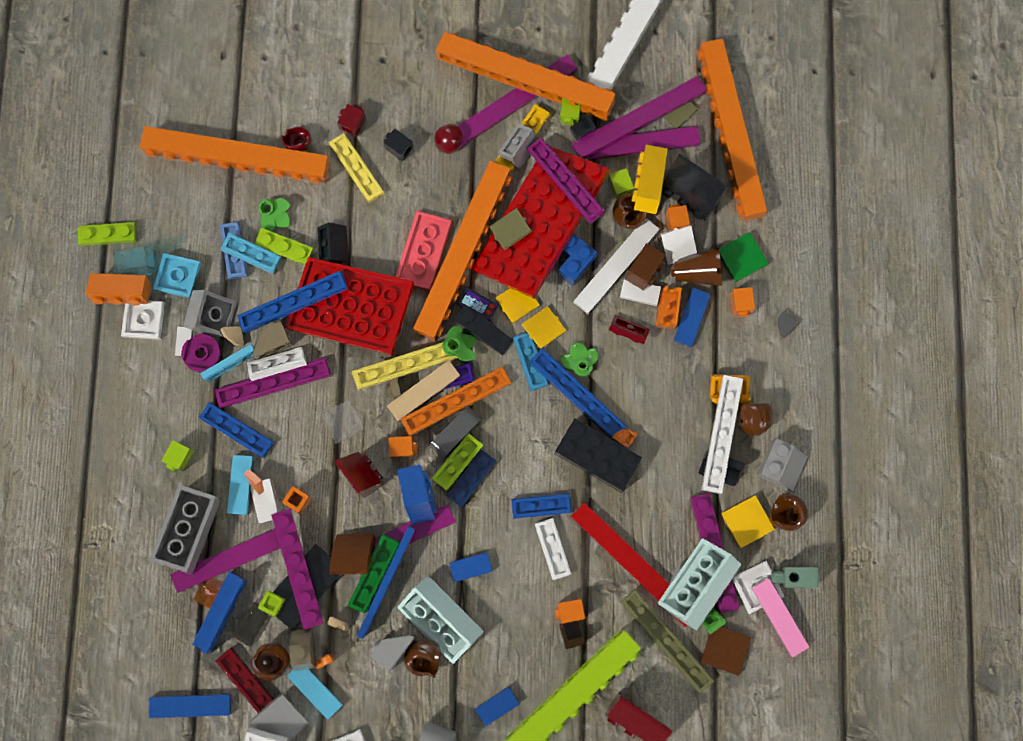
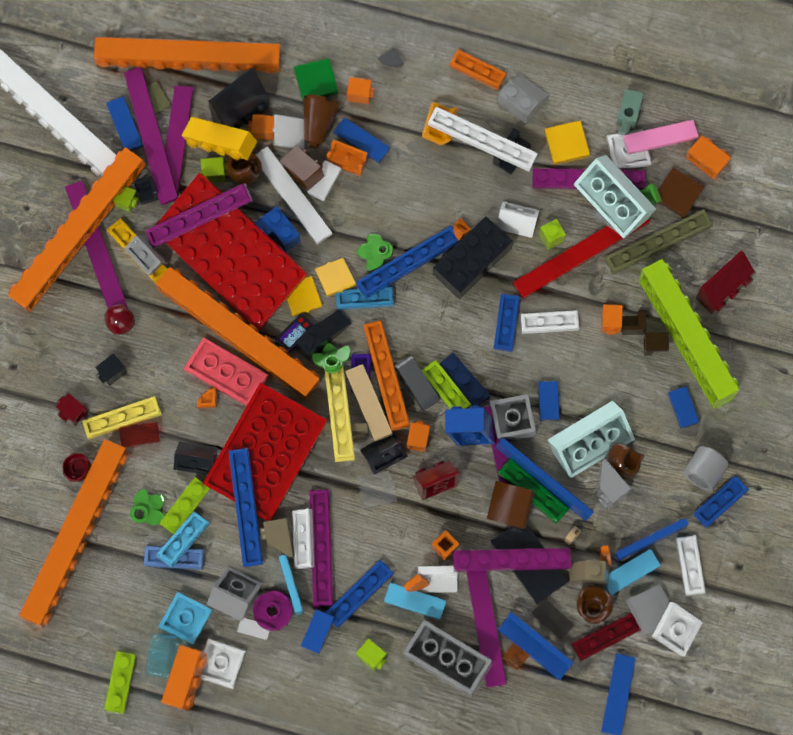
camera: 75 degrees left, 5 degrees down
tan tile [221,326,244,346] -> none
lime tile [258,590,286,617] -> none
olive piece [490,208,532,250] -> none
dark red plate [609,315,650,344] -> none
reddish brown piece [736,403,773,436] -> none
reddish brown piece [770,493,808,531] -> none
none -> blue tile [106,96,143,151]
none -> clear red tile [119,422,160,448]
none -> orange tile [197,388,217,408]
none -> blue tile [301,609,335,654]
none -> black panel [360,432,408,475]
none -> orange tile [449,49,507,91]
none -> light grey slope [490,394,536,440]
none -> white panel [496,201,539,238]
none -> lime brick [539,219,566,250]
none -> blue tile [615,518,689,562]
none -> dark brown panel [643,332,669,356]
none -> orange brick [686,135,731,180]

